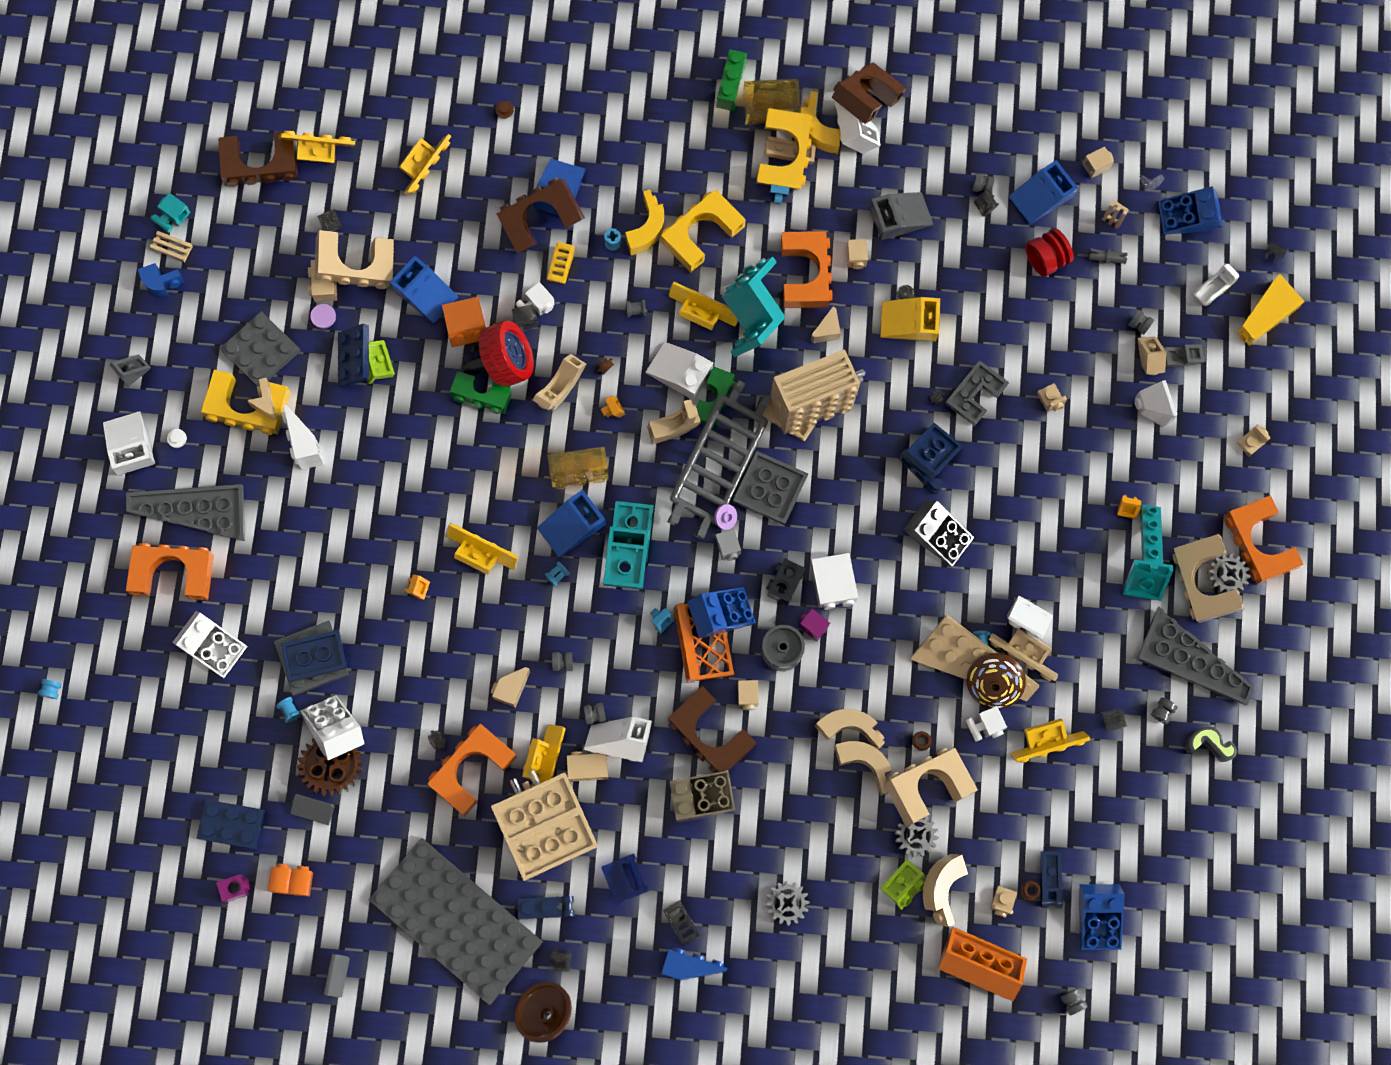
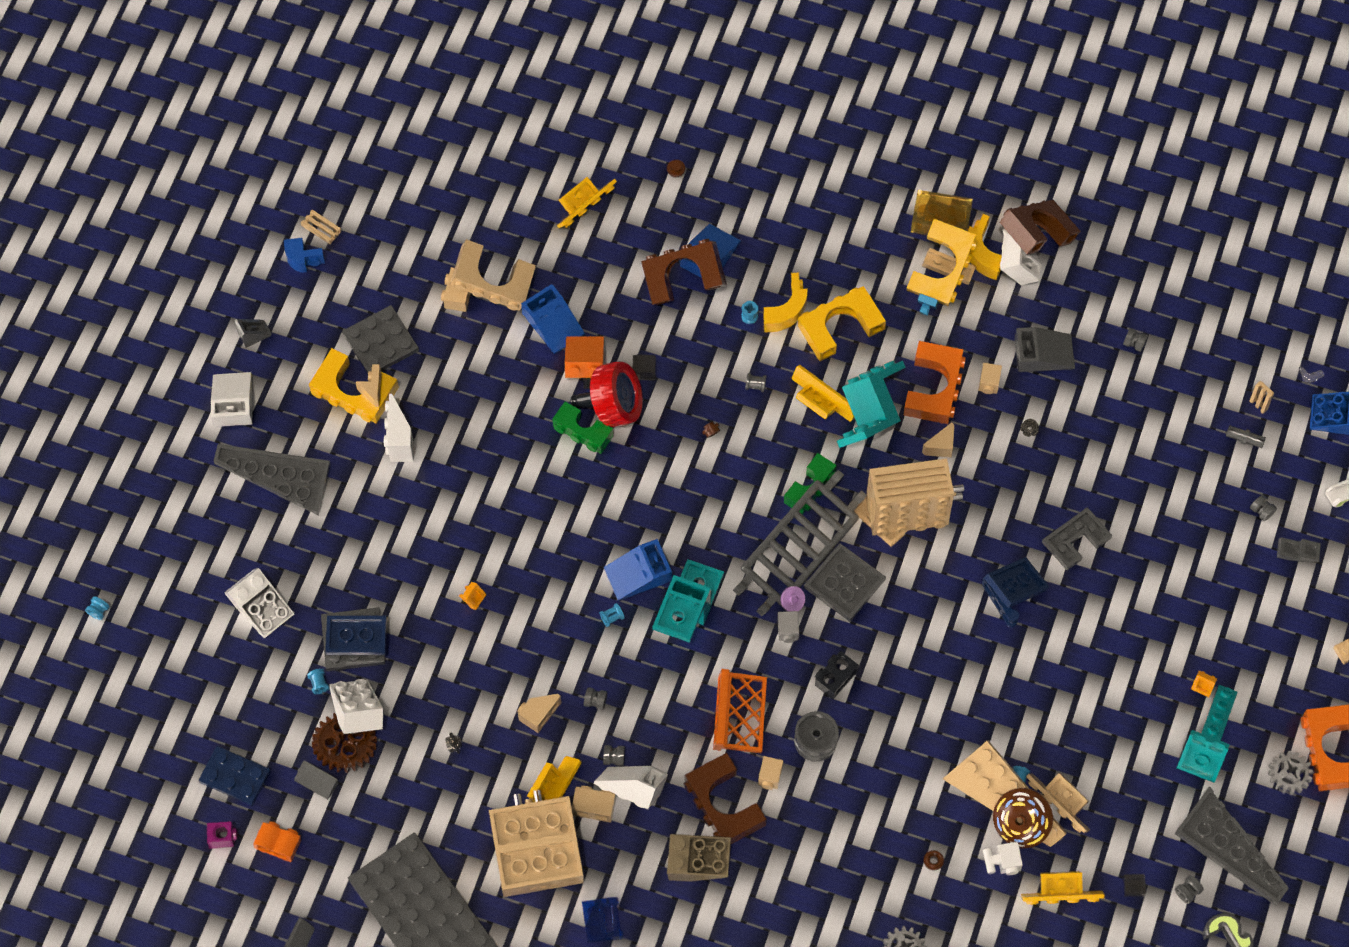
camera: 20 degrees right, 10 degrees down
orange arch [126,543,214,600] -> none
teal brick [151,193,191,233] -> none
white plate [167,429,187,448] -> none
reddish brown arch [218,130,298,187] -> none
yellow bracket [279,131,355,164] -> none
lavender piece [310,304,336,329] -> none
clear smoke tile [317,209,342,232] -> none
dark blue plate [337,323,369,388] -> none
lime bracket [367,340,395,384] -> none
orange arch [428,724,517,817] -> none
yellow bracket [446,523,518,575] -> none
white brick [515,282,555,321] -> none
dark blue plate [517,896,574,920] -> none
tan arch [533,354,586,411] -> none
yellow slope [547,242,575,284] -> none
clear yellow brick [547,447,609,489] -> none
light orange tile [601,396,625,418] -> none
white slope [645,342,713,401] -> none
tan arch [647,399,701,445] -> none
dark azure tile [650,608,675,634] -> none
blue slope [688,587,756,638] -> none
green arch [716,49,747,111] -> none
magenta brick [799,609,830,641] -> none
white brick [810,553,858,610] -> none
tan arch [815,709,885,749] -> none
tan arch [834,741,892,796] -> none
yellow slope [880,297,940,341] -> none
tan arch [884,748,978,827] -> none
dark grey slope [904,500,974,567] -> none
clear smoke plate [927,389,945,406] -> none
clear smoke tile [974,190,999,217] -> none
white slope [1007,595,1053,639] -> none
blue slope [1008,160,1078,225] -> none
red wheel [1025,228,1074,277] -> none
tan bracket [1037,383,1067,412] -> none
tan brick [1082,147,1114,178] -> none
white slope [1134,380,1177,427] -> none
tan slope [1138,337,1167,375] -> none
tan arch [1172,534,1245,623] -> none

